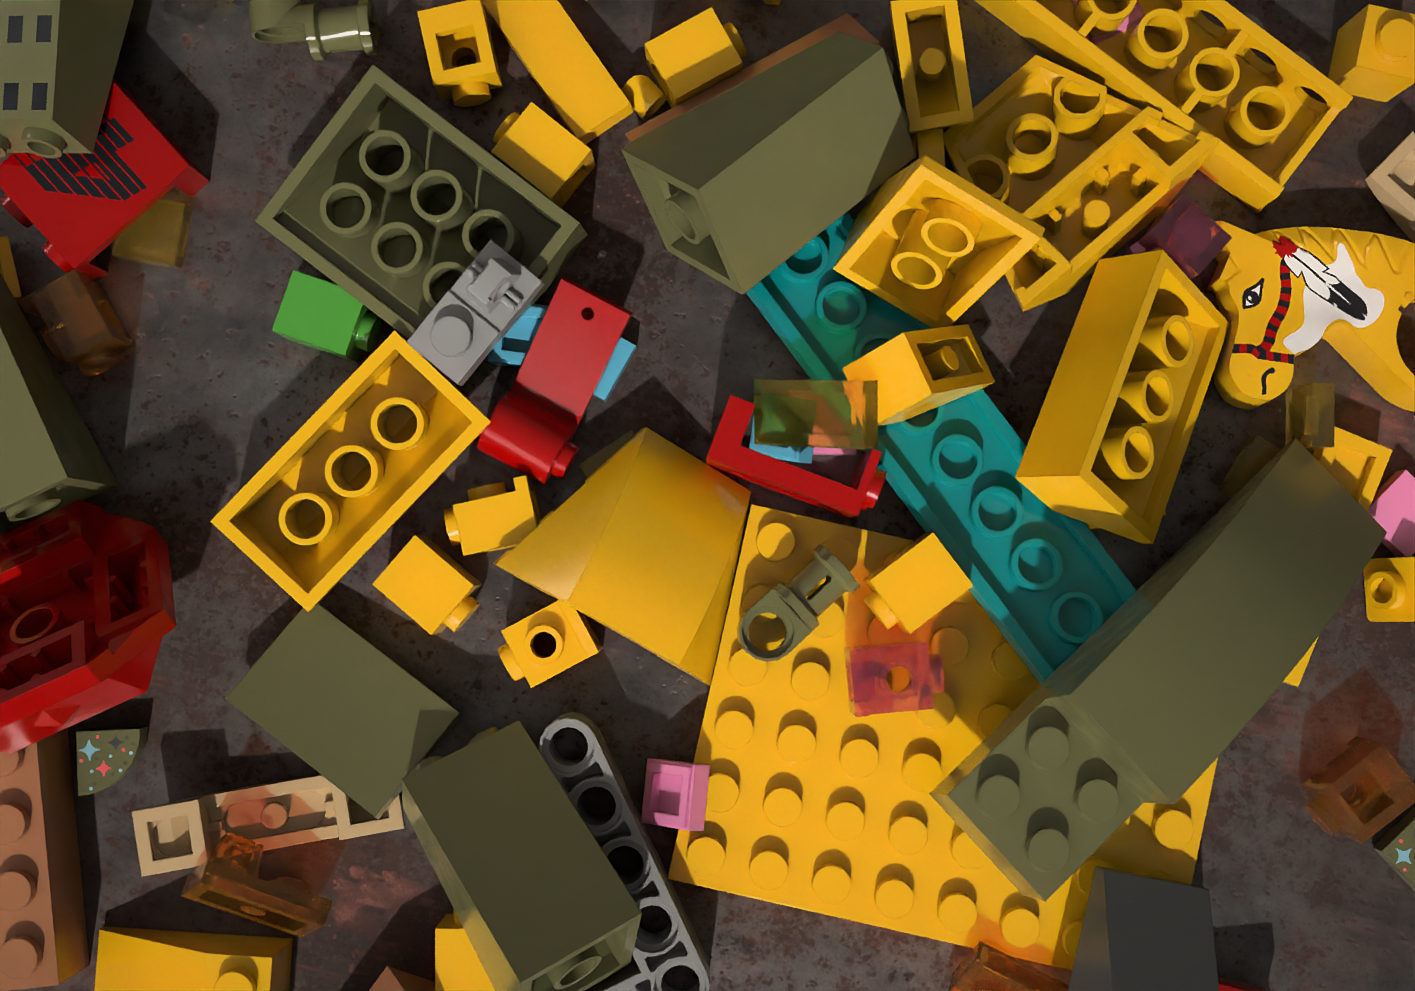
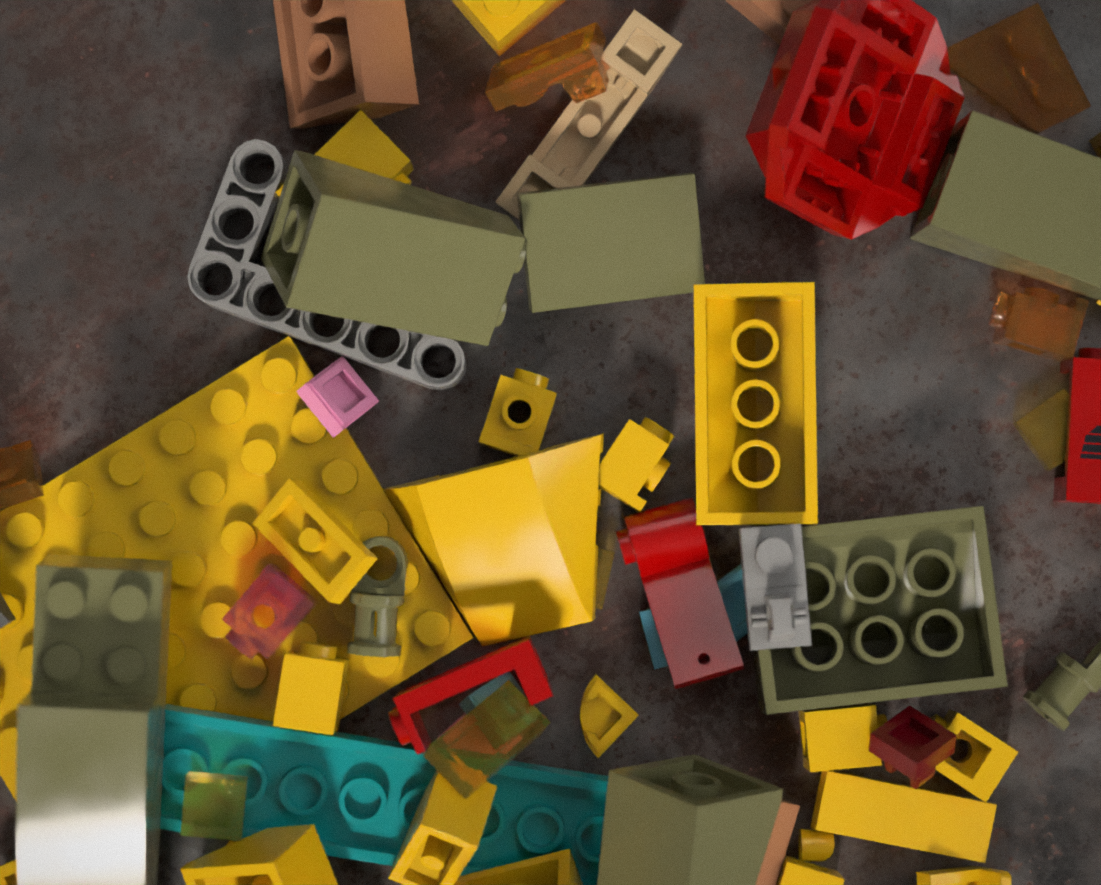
camera: 135 degrees right, 0 degrees up
olive tile [76,727,148,796] -> none
bright green brick [272,270,382,363] -> none
yellow brick [372,535,483,635] -> none
none -> clear yellow tile [180,771,248,841]
none -> yellow plate [253,478,378,604]
none -> yellow tile [580,673,639,758]
none -> dark red tile [868,705,957,790]

